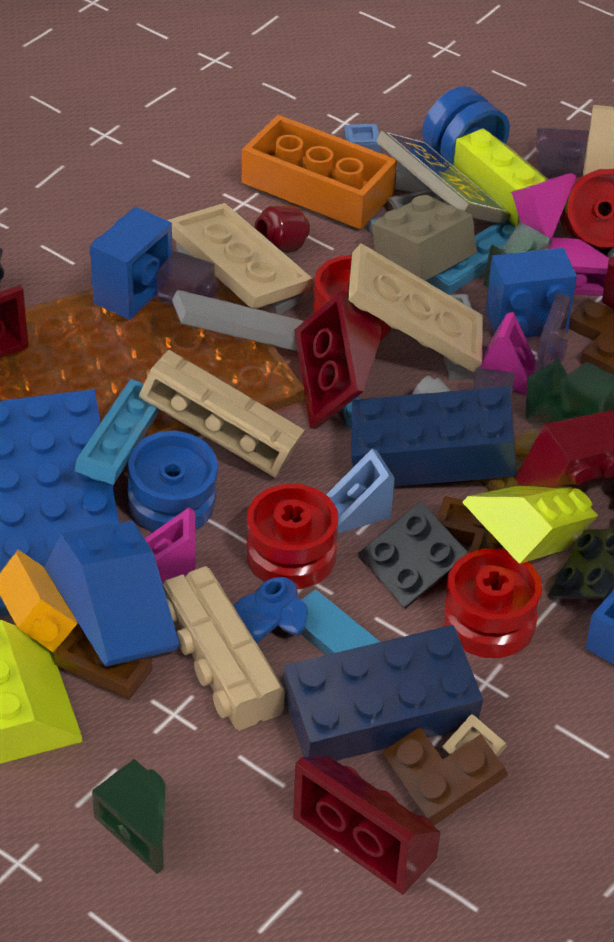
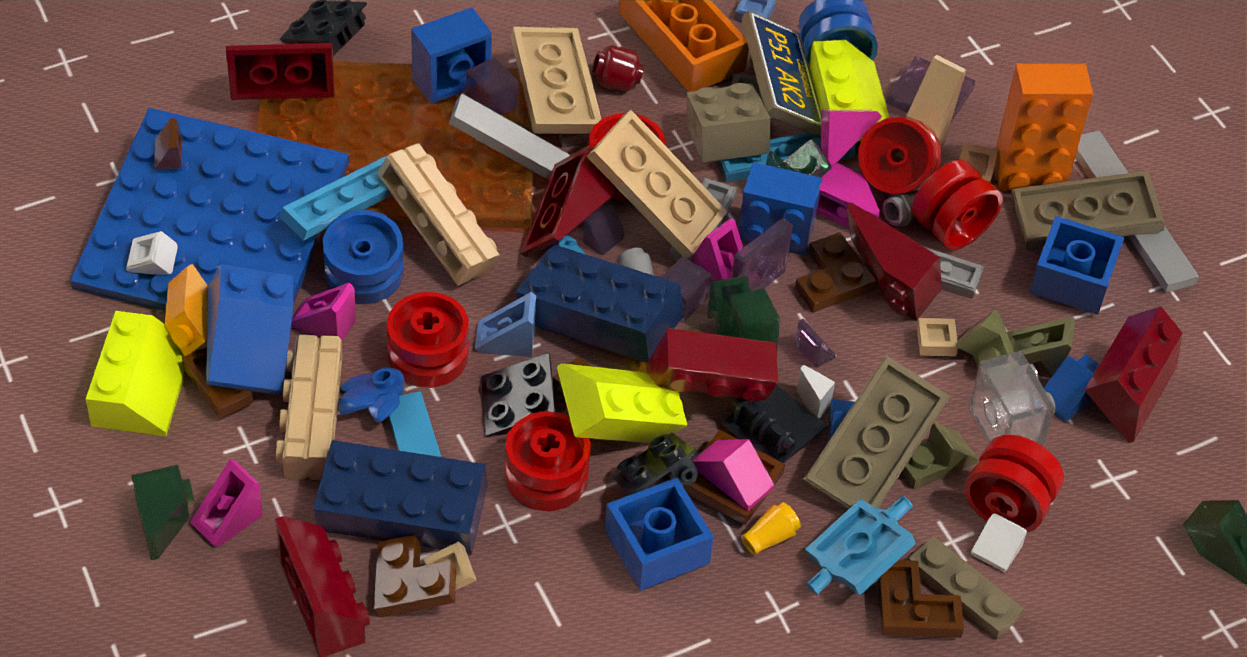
camera: 25 degrees right, 5 degrees up
none -> dark pink slope [190,459,263,547]
none -> clear purple slope [583,200,625,255]

